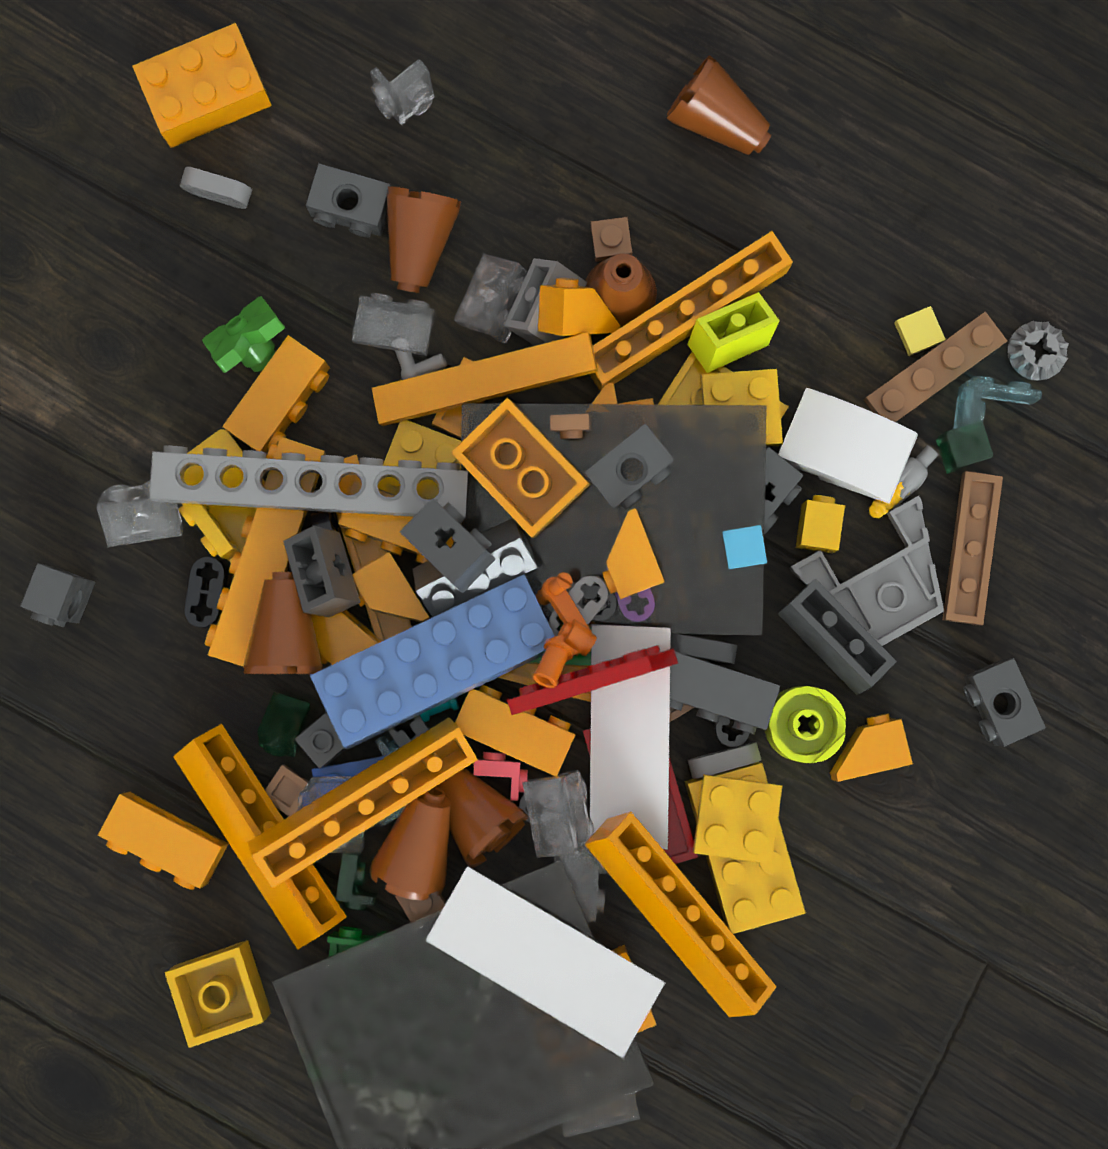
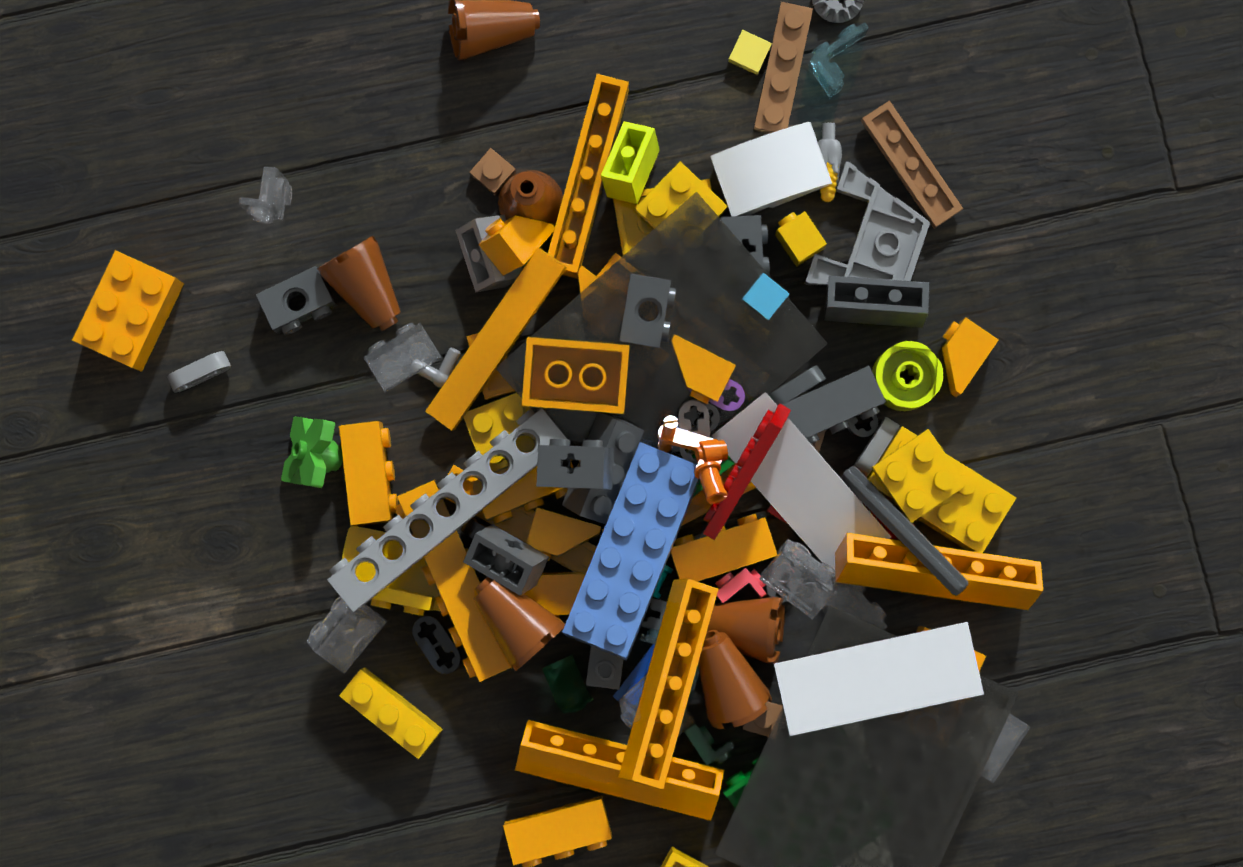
camera: 40 degrees left, 0 degrees up
dark grey brick [20,563,95,627] -> none
medium nougat plate [265,764,315,816] -> none
clear bracket [454,254,528,344] -> none
medium nougat plate [550,414,592,439] -> none
clear green bracket [936,422,993,474] -> none
dark grey brick [963,658,1046,747] -> none
none -> yellow brick [339,667,443,759]
none -> dark grey axle [841,466,969,596]

